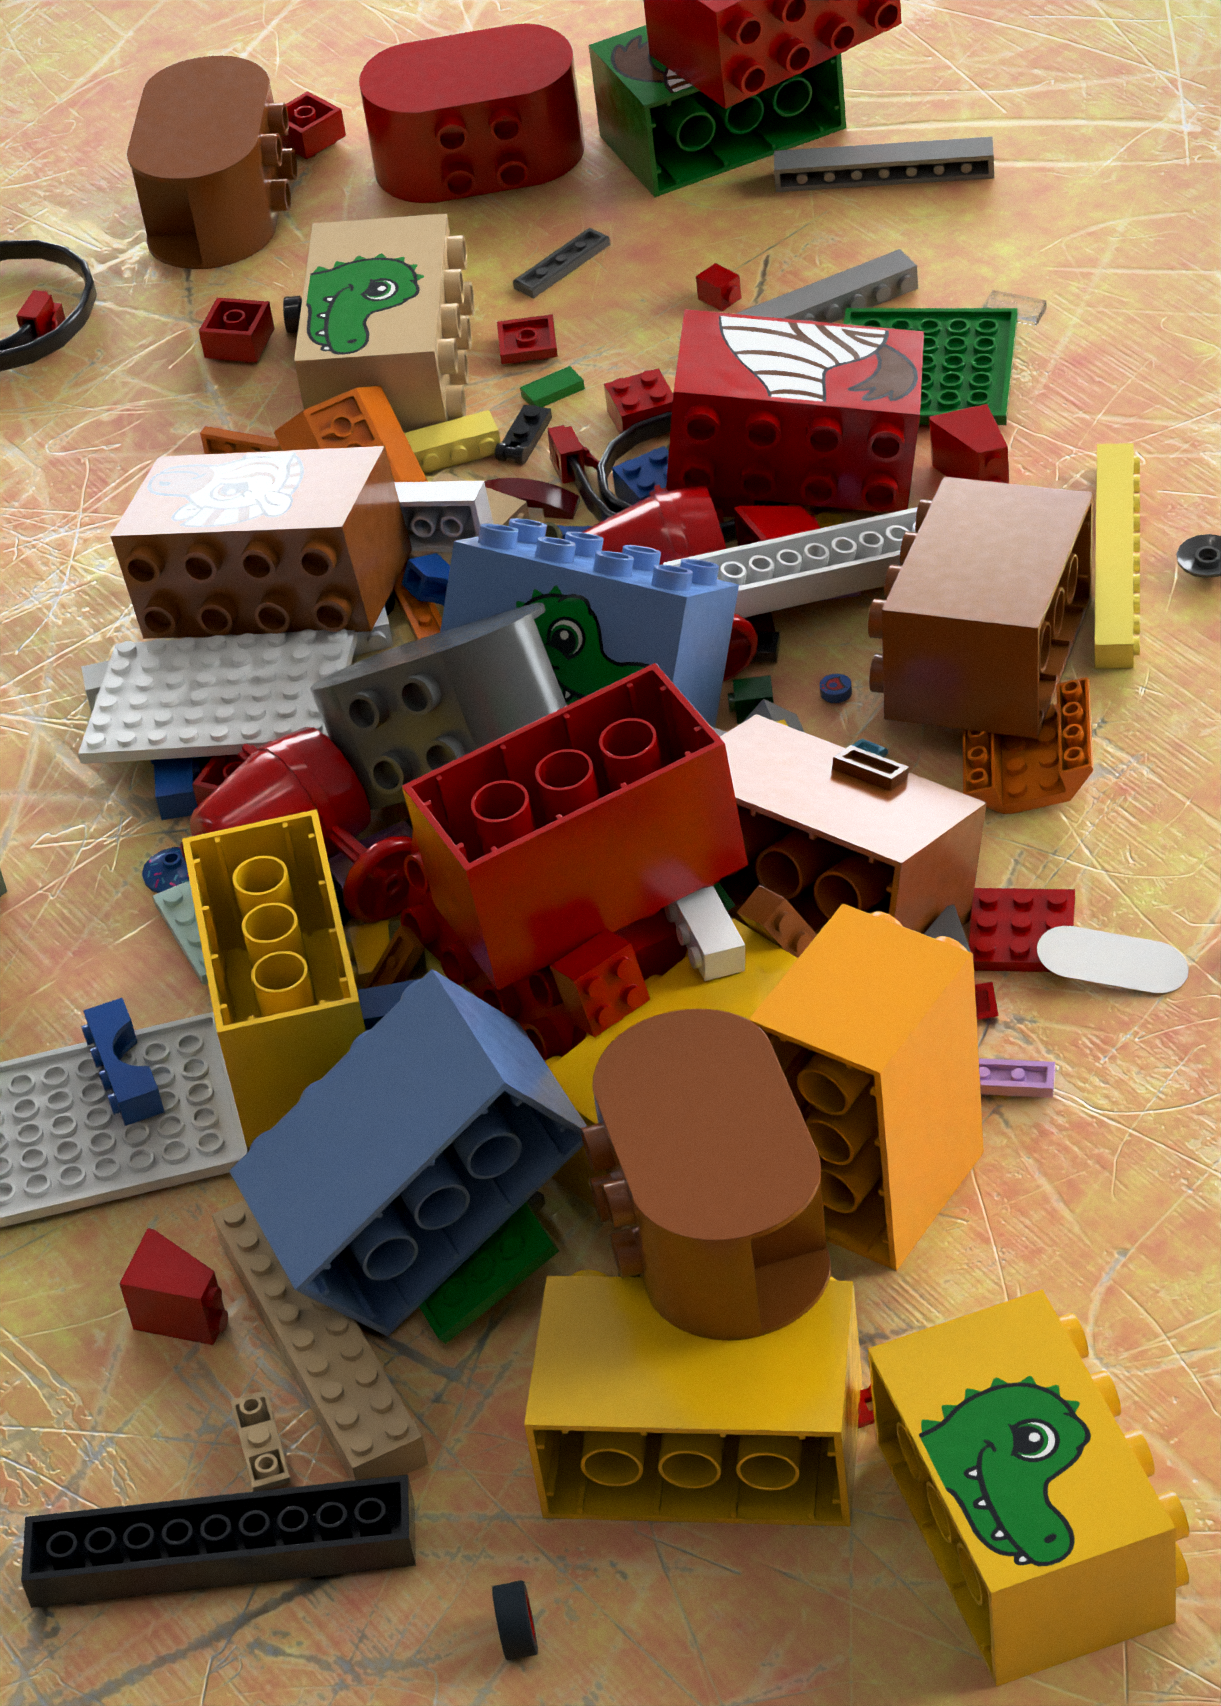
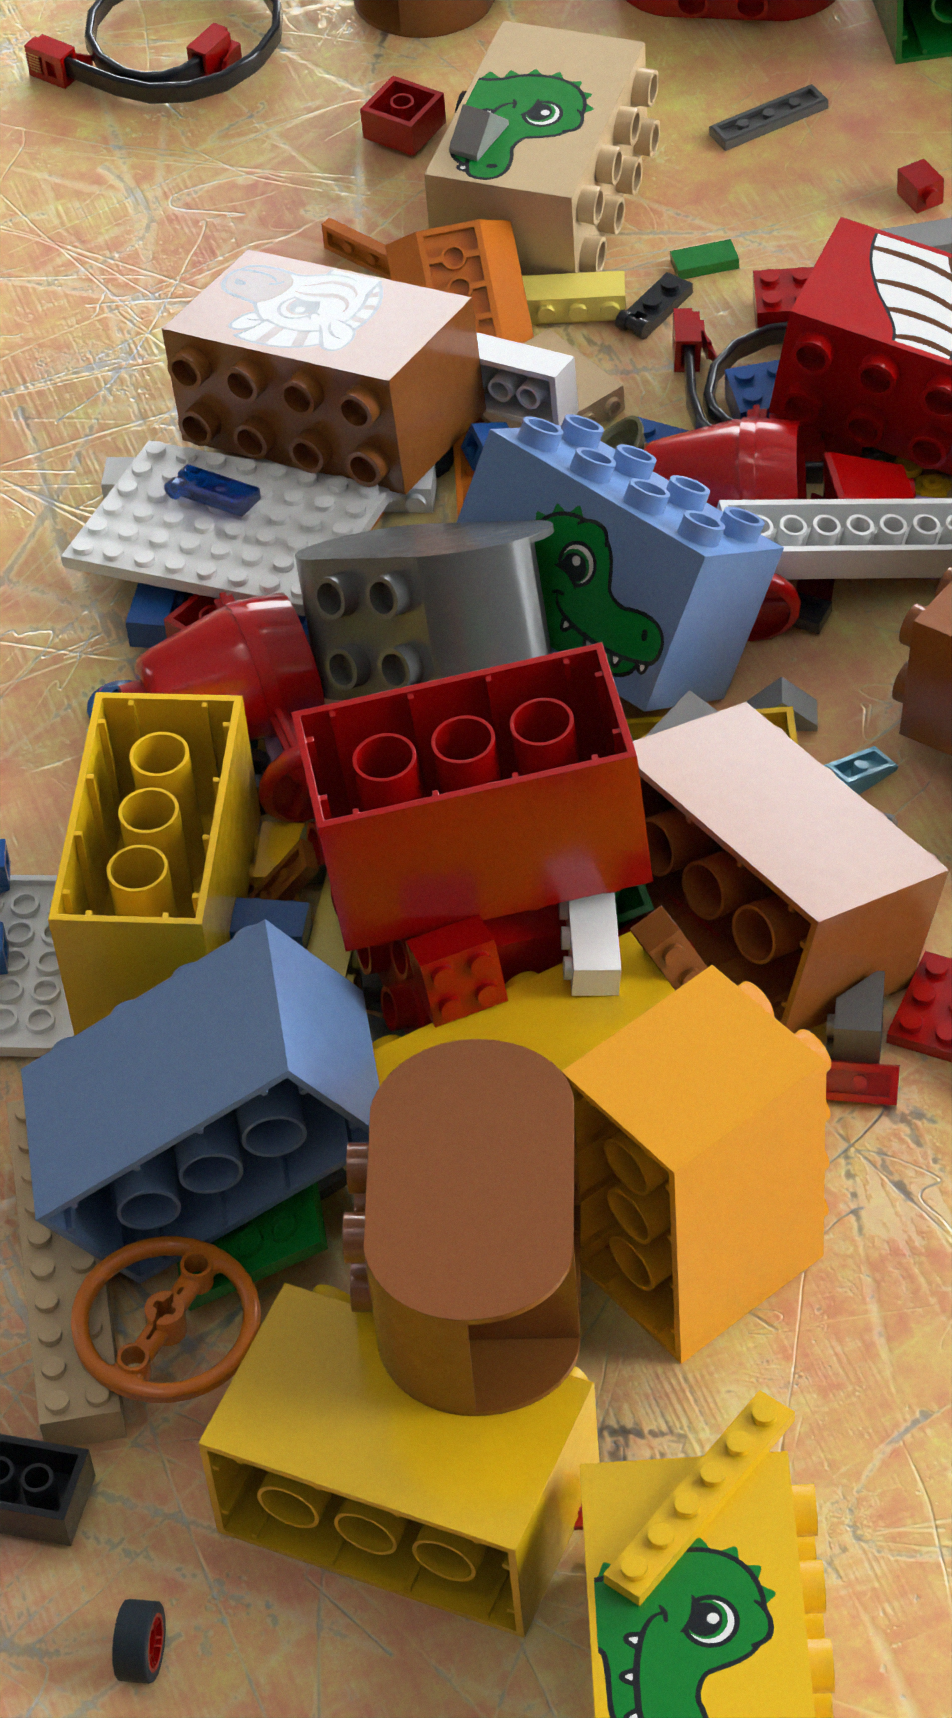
camera: 15 degrees right, 5 degrees up
dark red slope [484,478,580,520] -> none
red plate [497,314,558,364] -> none
dark green brick [728,675,774,724] -> none
blue tile [820,674,852,703] -> none
reddish brown tile [832,745,909,791] -> none
lavender plate [979,1058,1056,1098] -> none
none -> orange piece [71,1236,261,1403]
none -> clear blue plate [164,464,261,517]
none -> light grey slope [449,104,509,161]
none -> yellow plate [603,1390,795,1606]

